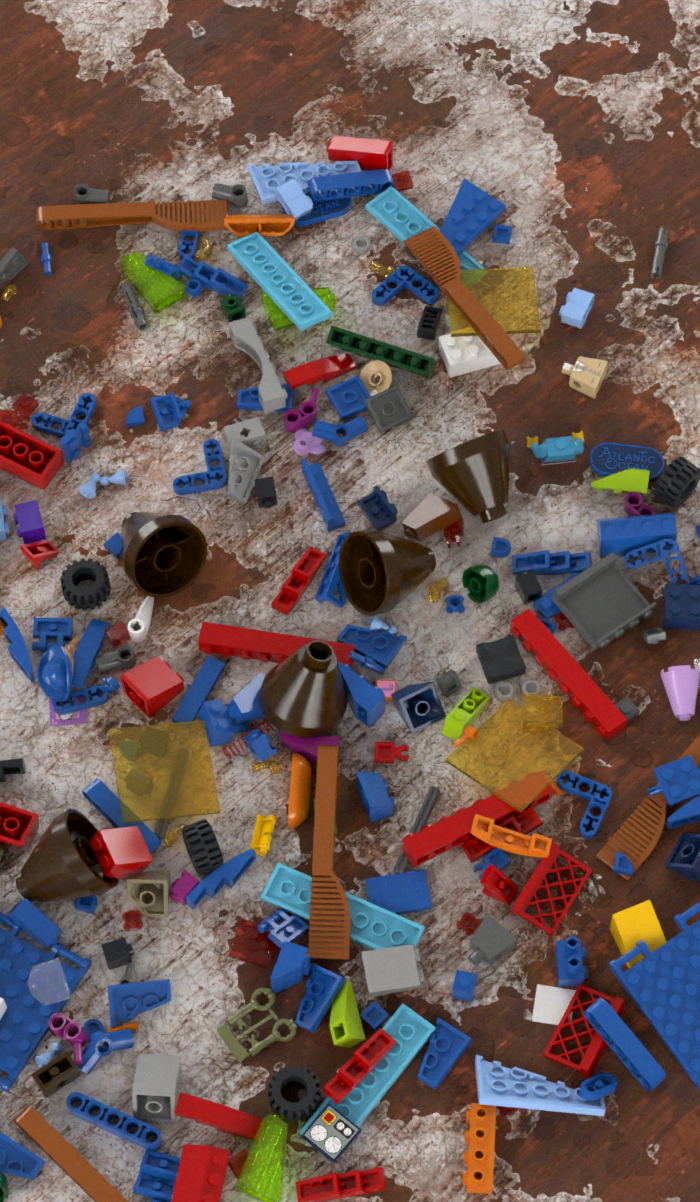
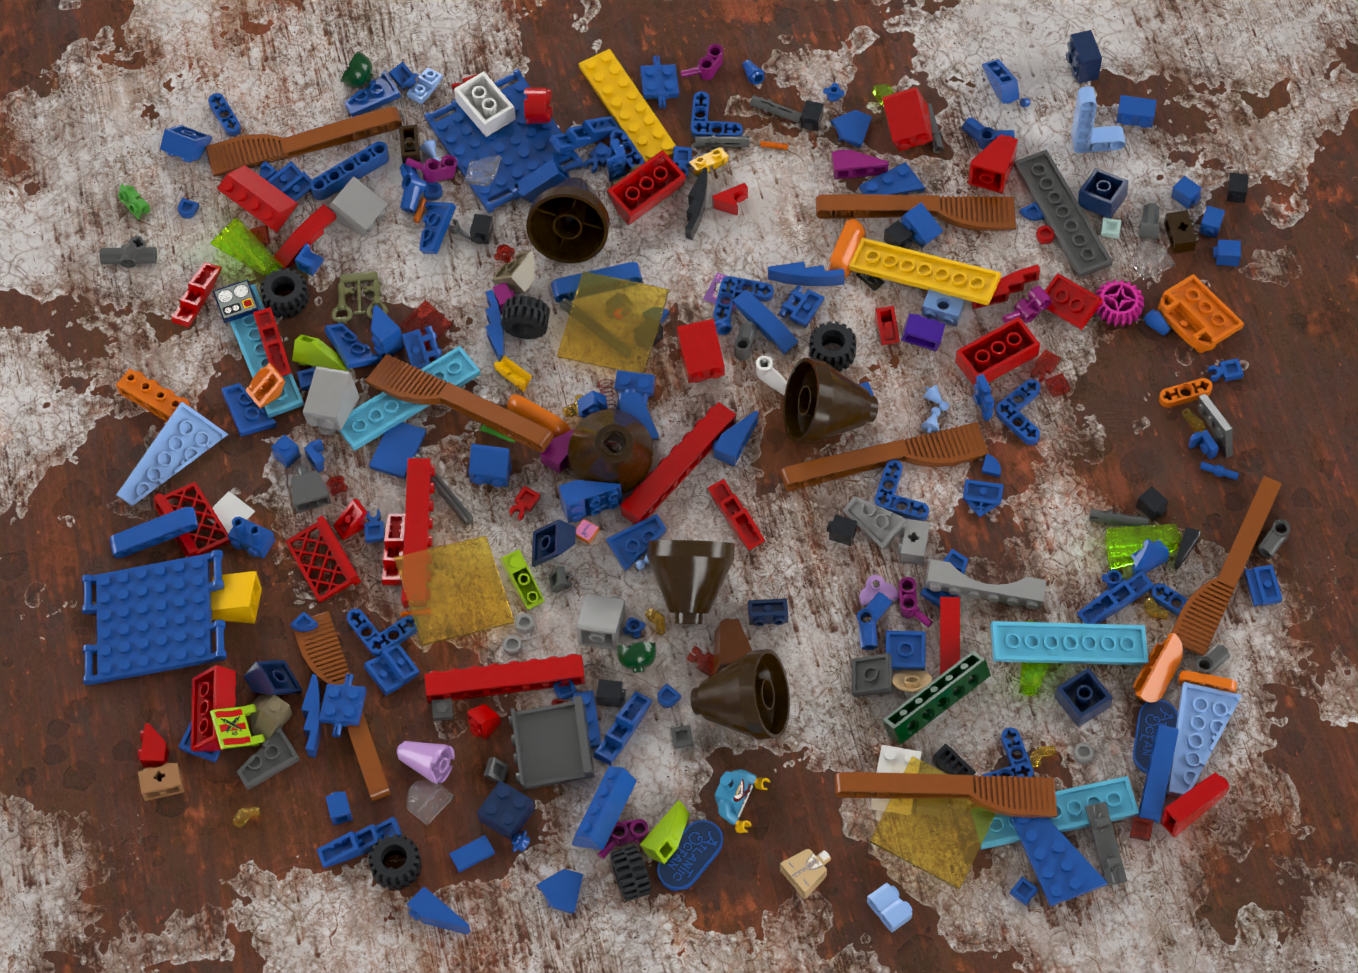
camera: 120 degrees right, 0 degrees up
blue hat [37,637,81,701] -> none
red slope [90,826,153,881] -> none
clear red plate [104,621,131,648] -> none
clear yellow arm [163,823,187,847] -> none
blue tile [172,656,226,729] -> none
dark green brick [220,294,246,323] -> none
light blue brick [274,178,313,221] -> none
blue fence [301,459,346,532] -> none
blue fence [315,532,351,608] -> none
blue bar [349,651,385,675] -> none
orange hand [452,726,479,748] -> none
orange slope [471,814,552,858] -> none
black brick [476,634,526,684] -> none
clear yellow plate [522,693,563,728] -> none
blue plate [580,1072,617,1101] -> none
blue beam [624,538,691,585] -> none
none -> orange slope [246,363,285,408]
none -> blue panel [295,244,324,276]
none -> blue bracket [304,439,325,473]
none -> blue slope [364,643,420,696]
none -> red slope [467,704,501,740]
none -> light grey slope [576,594,625,650]
none -> dark grey plate [670,725,694,749]
none -> blue slope [712,411,759,466]
none -> dark orange piece [779,422,990,491]
none -> dark blue brick [1054,667,1113,728]
none -> dark grey hinge [1085,802,1127,887]
none -> black brick [1136,486,1169,521]
none -> black slope [1174,527,1201,569]
none -> orange beam [1178,671,1237,693]
none -> blue bracket [1188,430,1219,459]
none -> blue plate [1244,565,1283,607]

